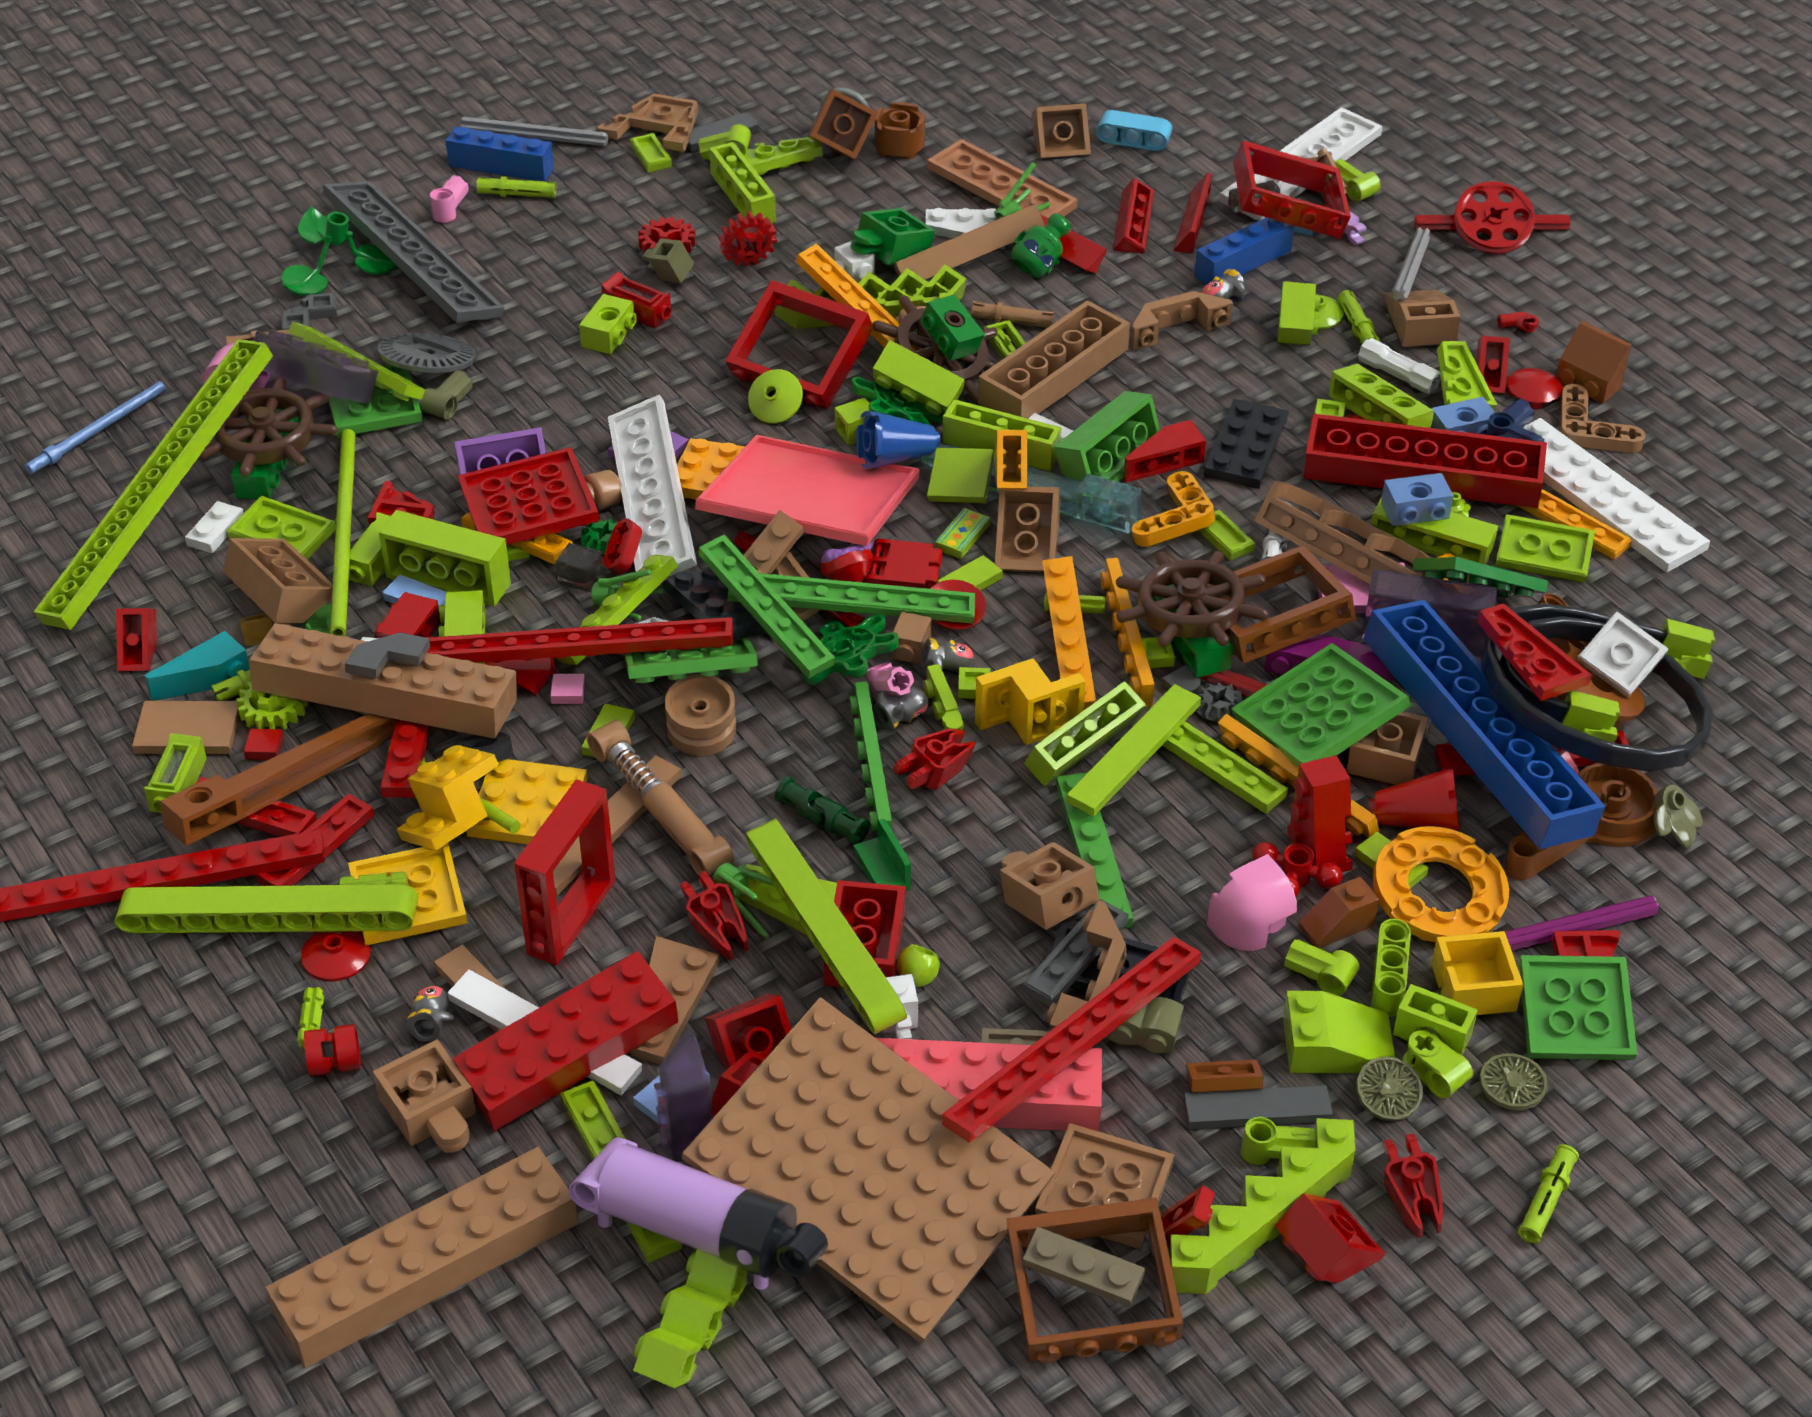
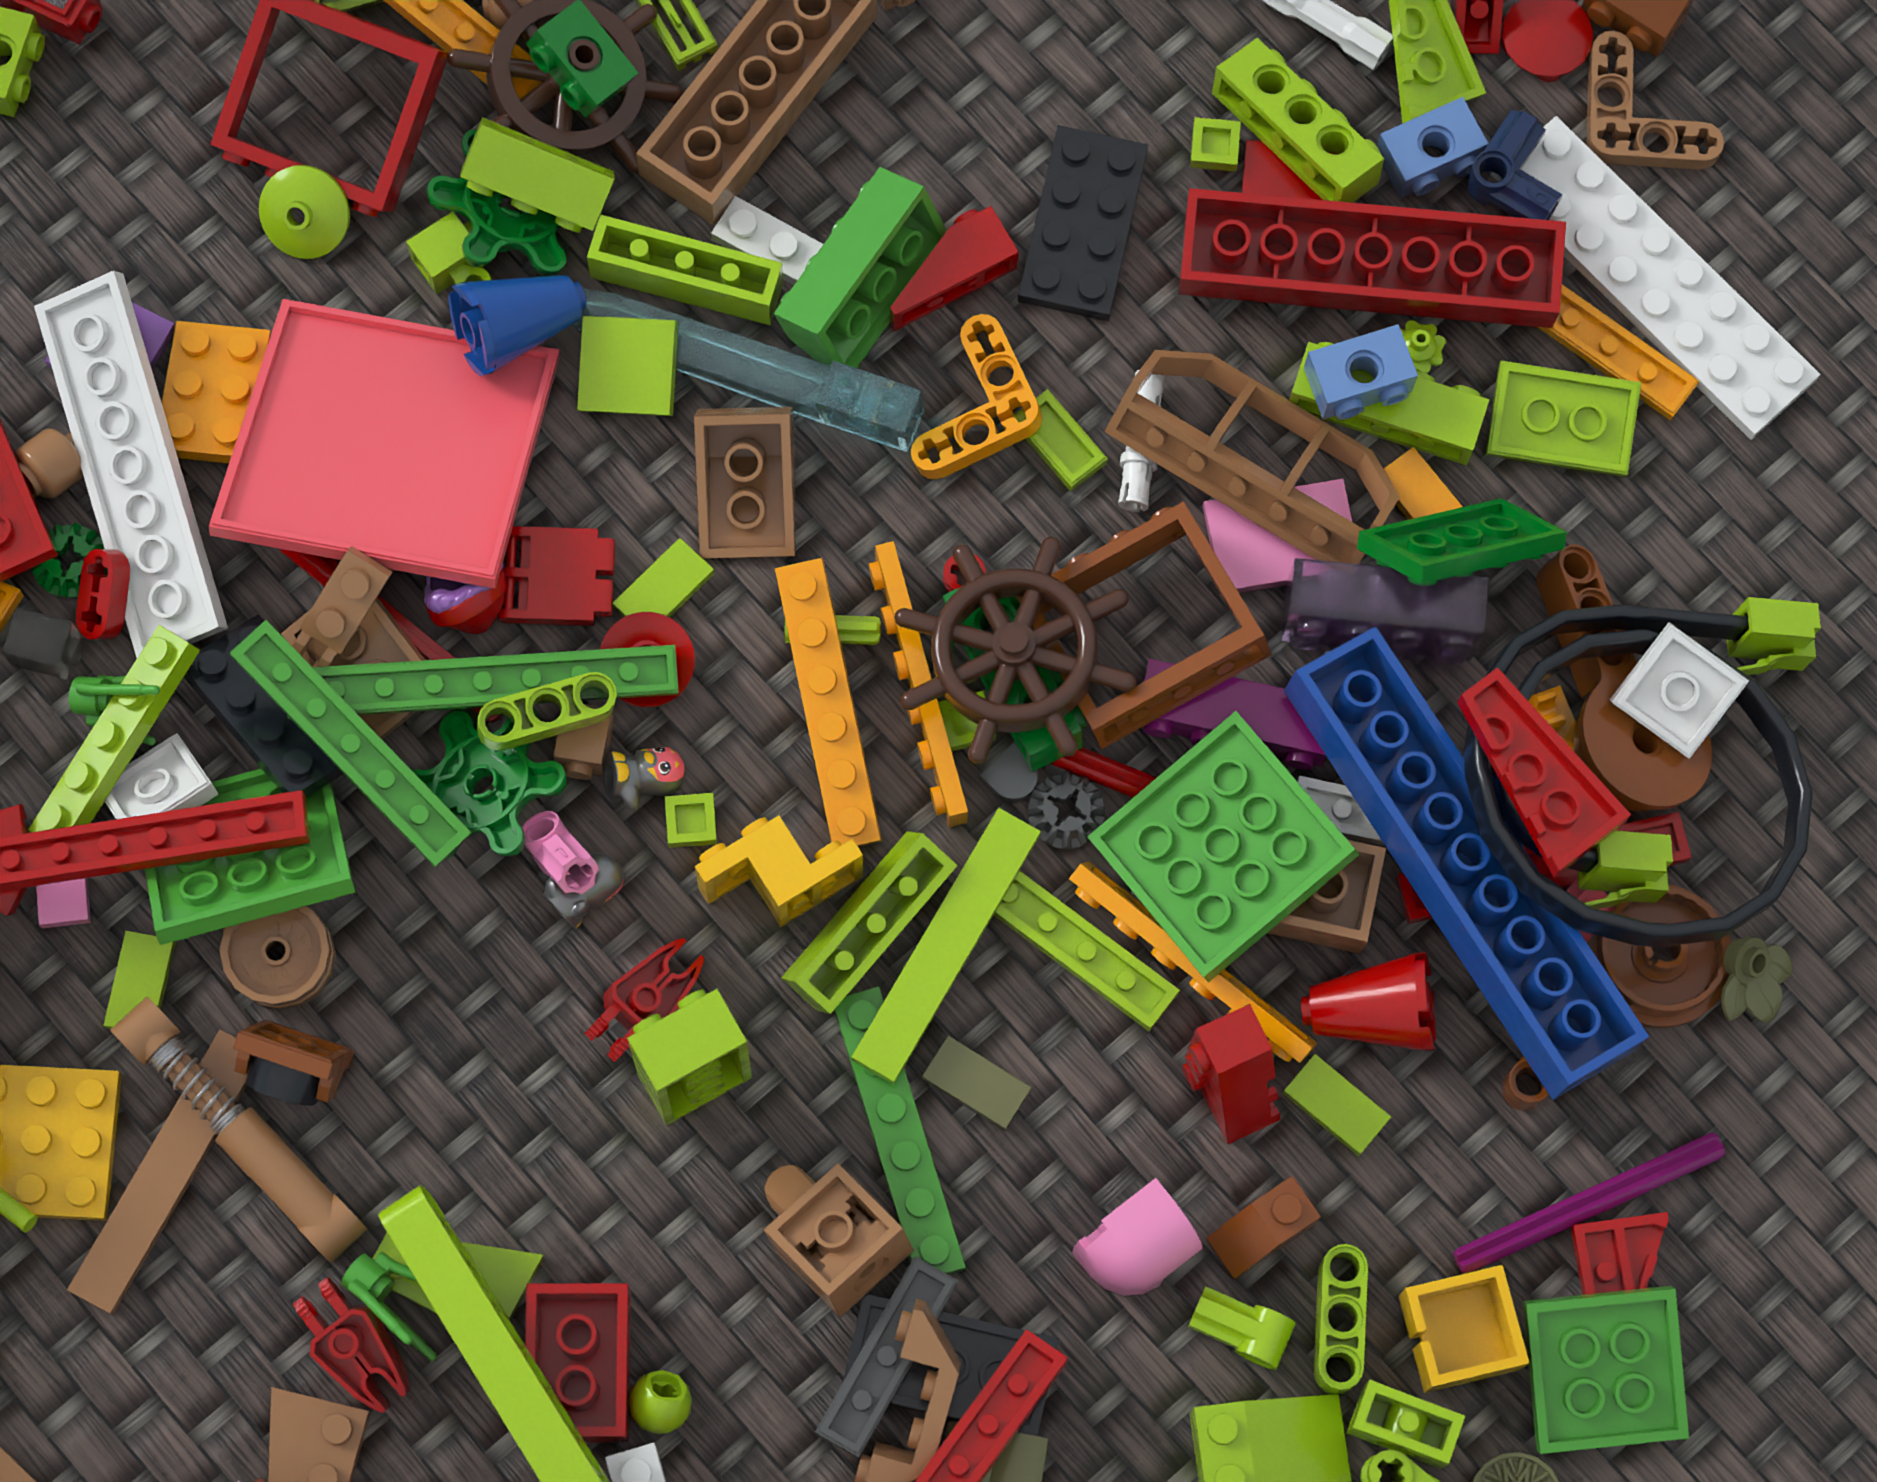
camera: 10 degrees left, 30 degrees up
red window [514,779,616,966] -> none
dark green piece [774,776,870,845] -> none
bright green plate [849,682,892,837] -> none
green panel [853,818,911,891] -> none
lime hinge [923,664,964,744] -> none
lime tile [935,508,990,559] -> none
light orange slope [995,430,1027,490] -> none
red piece [1252,842,1343,898] -> none
light orange plate [1373,826,1509,943] -> none
none -> dark orange piece [233,1019,355,1106]
none -> lime beam [477,672,617,751]
none -> lime brick [627,989,752,1126]
none -> olive tile [922,1036,1032,1131]

